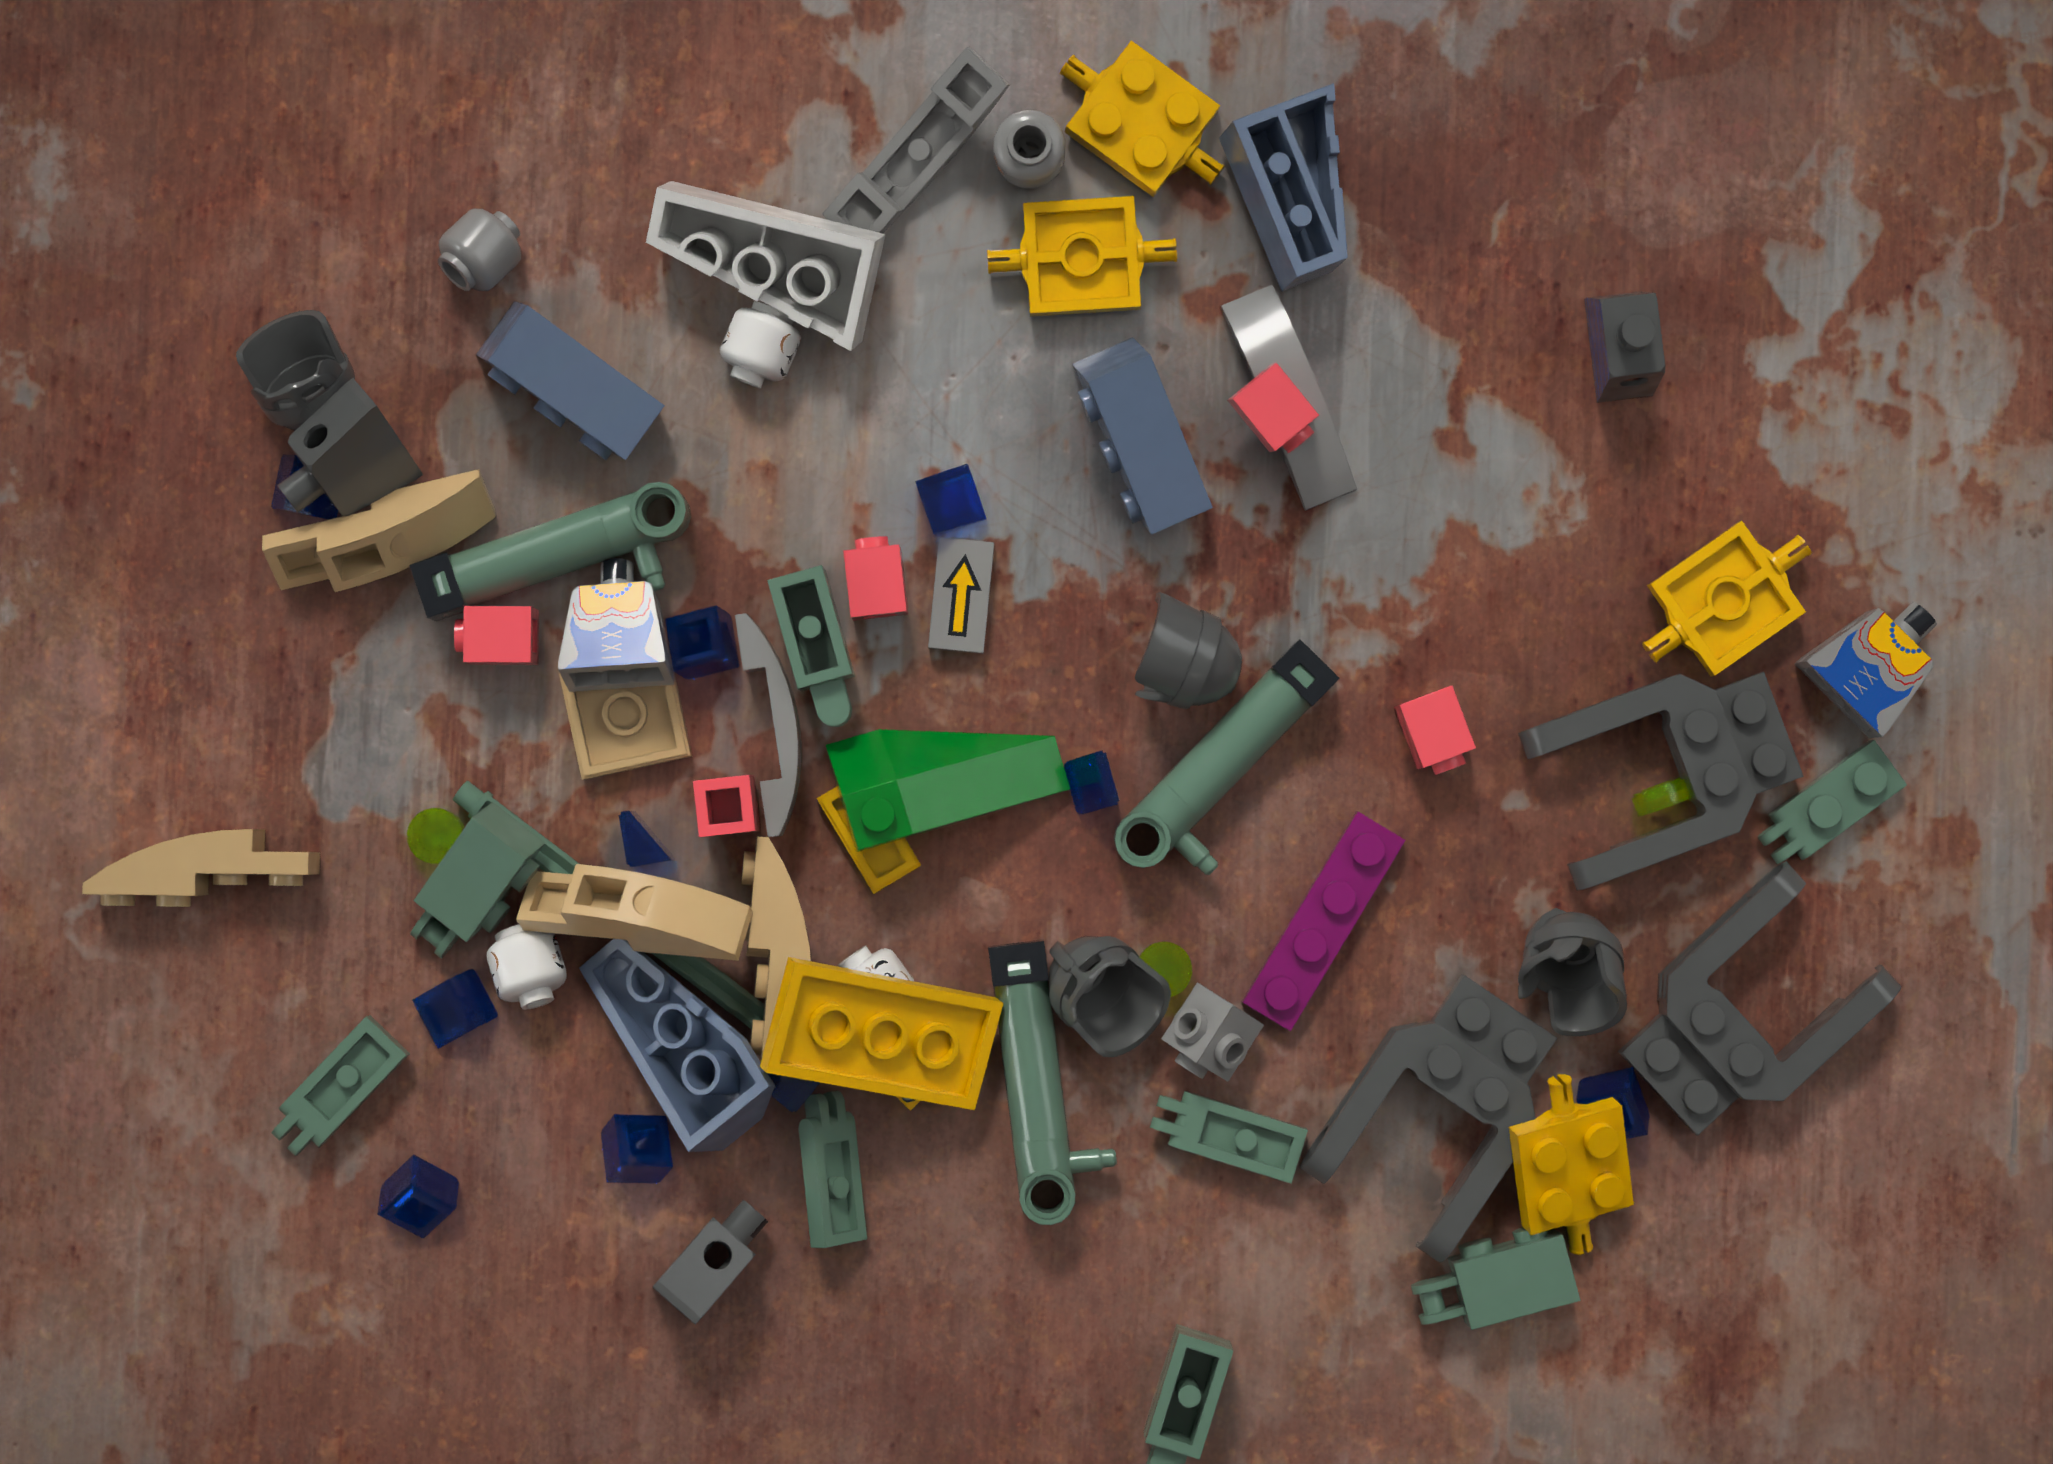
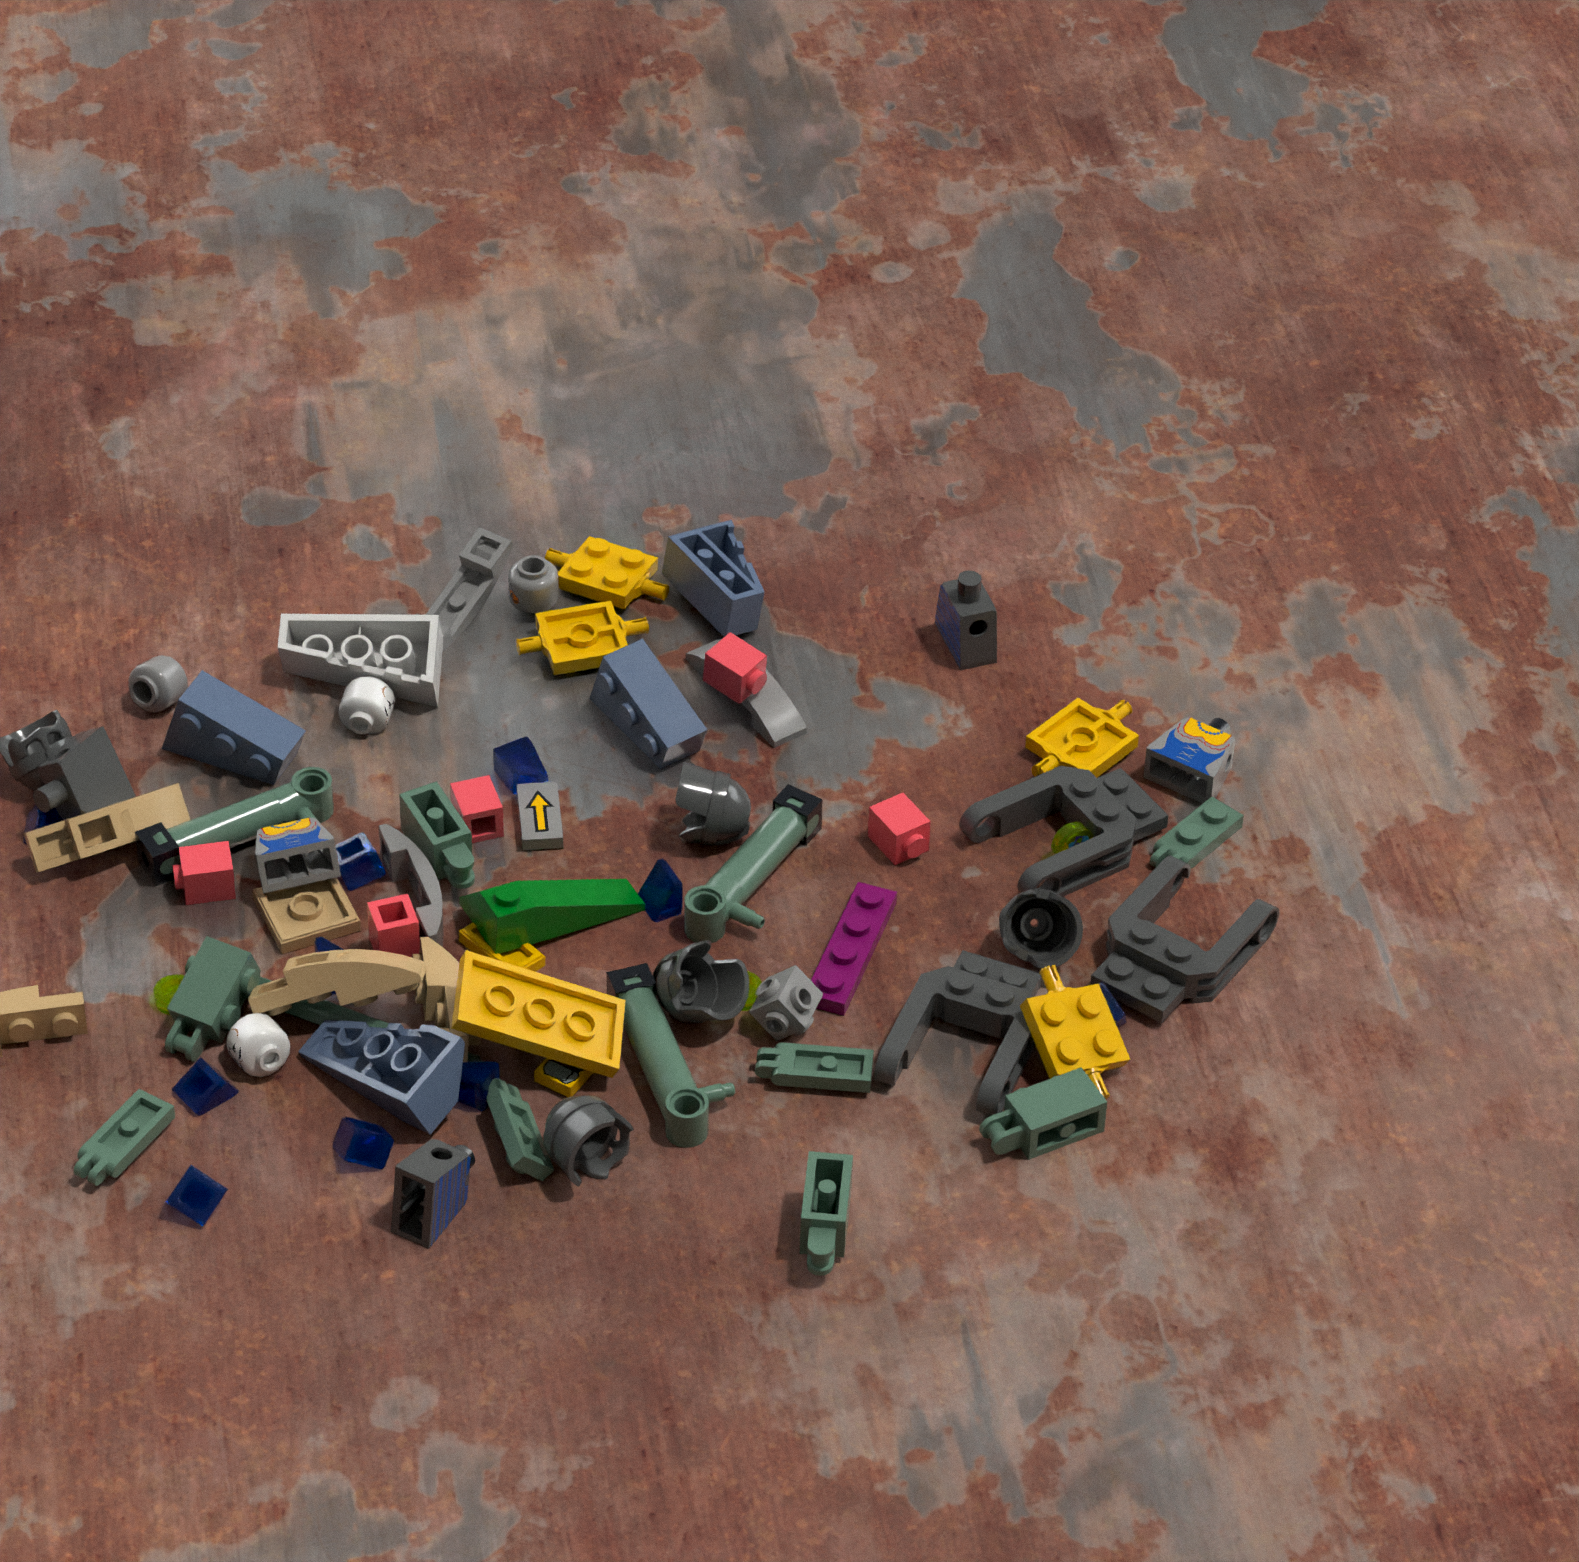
camera: 15 degrees left, 45 degrees down
none -> dark grey helmet [544,1095,634,1187]

